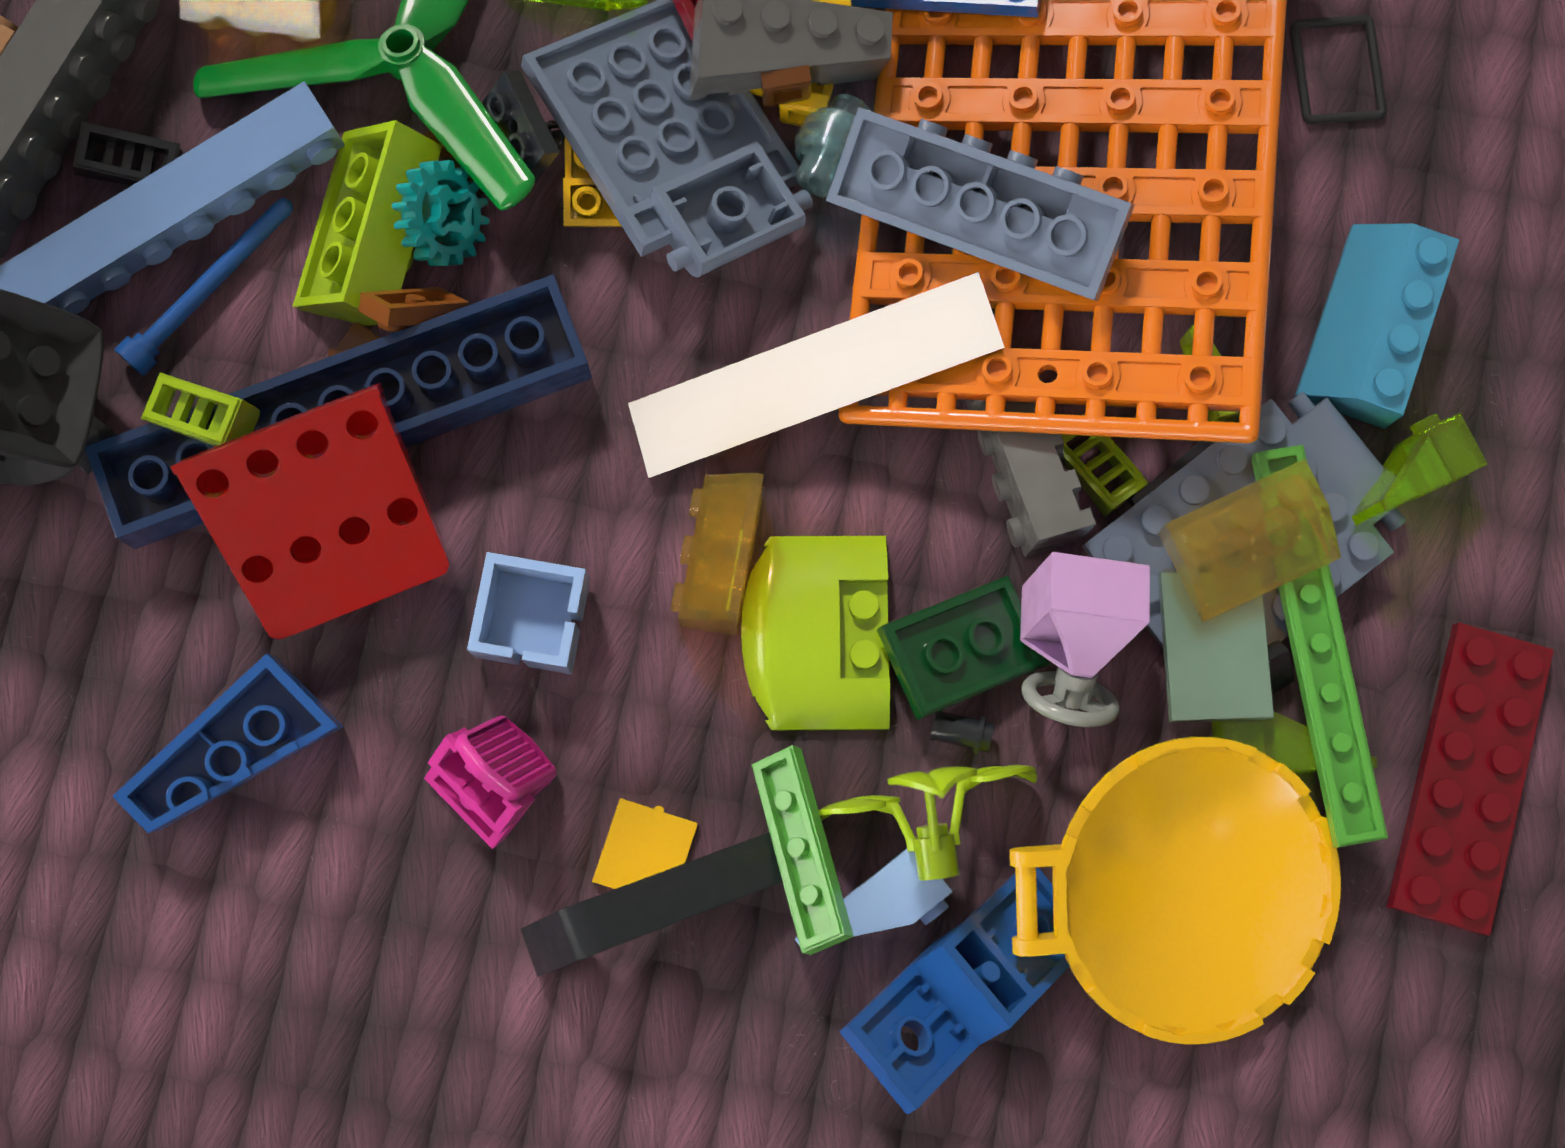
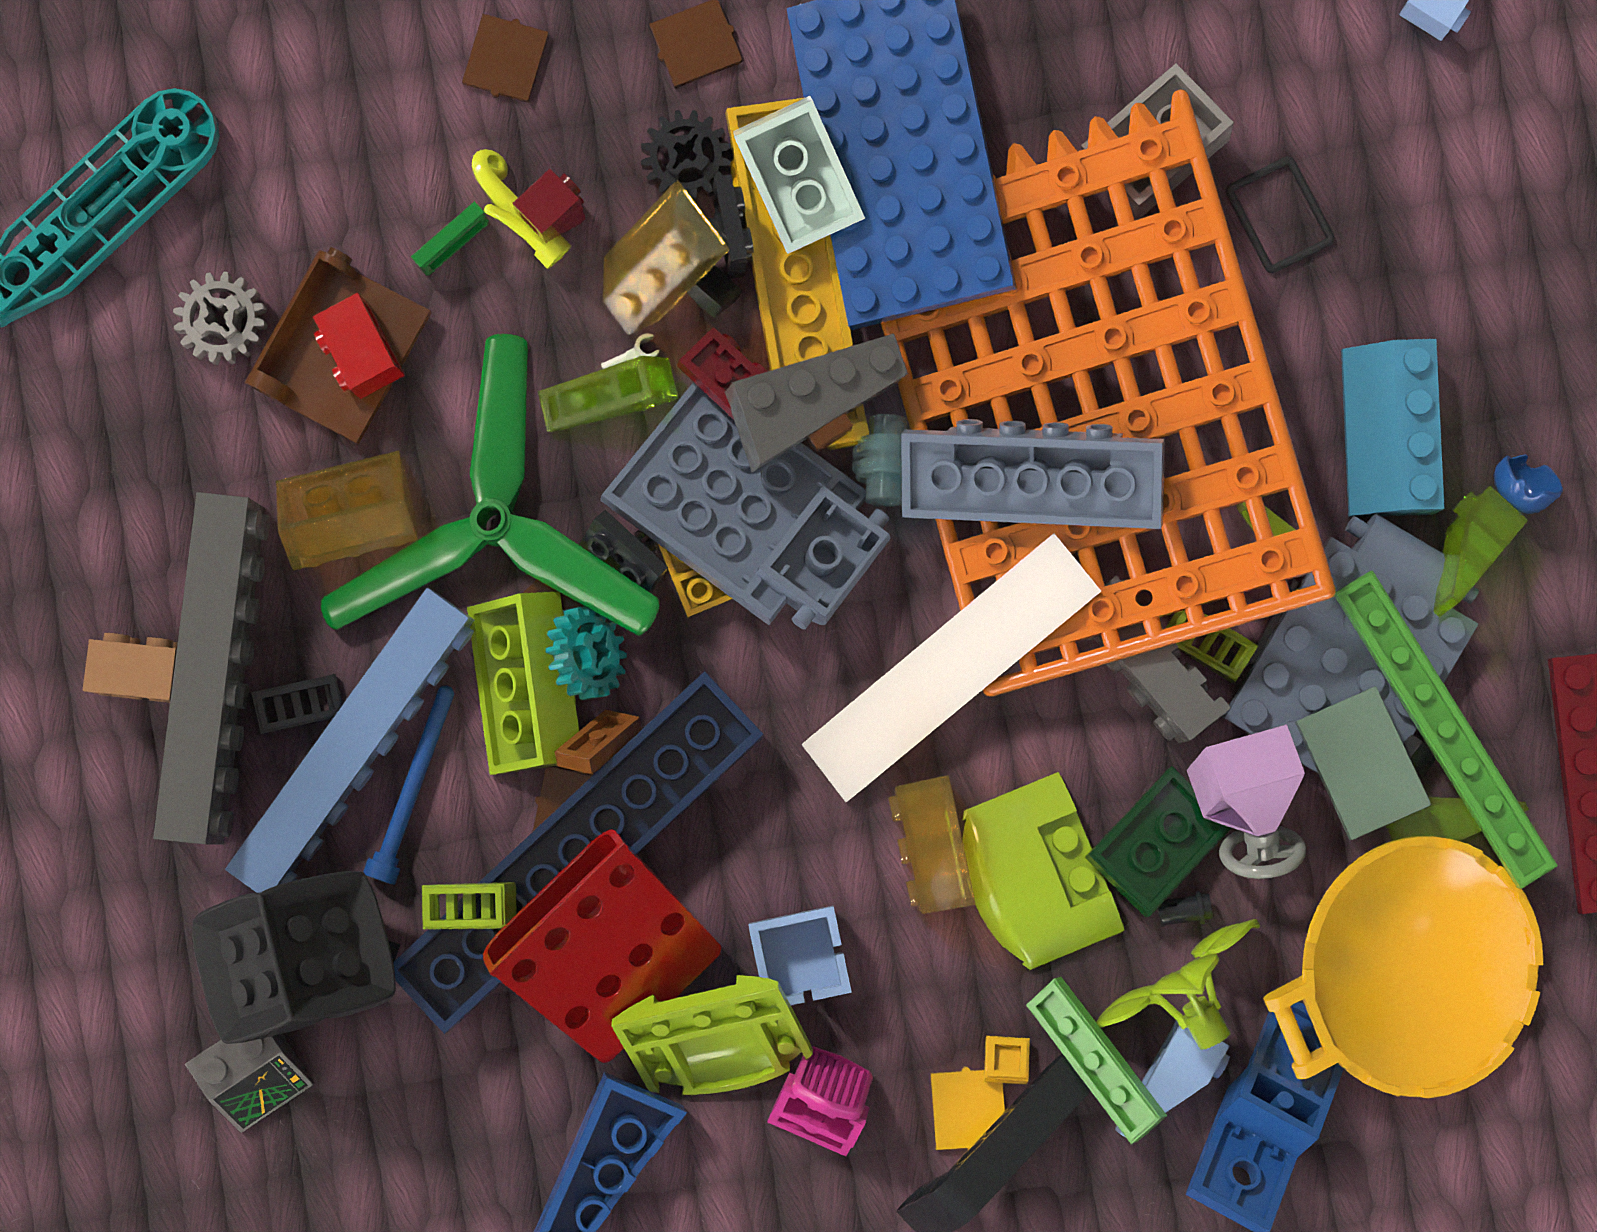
camera: 15 degrees left, 5 degrees up
clear yellow slope [1158,459,1341,623] -> none
none -> lime slope [611,975,813,1095]
none -> yellow tile [984,1036,1030,1084]
none -> blue hair [1494,454,1563,514]

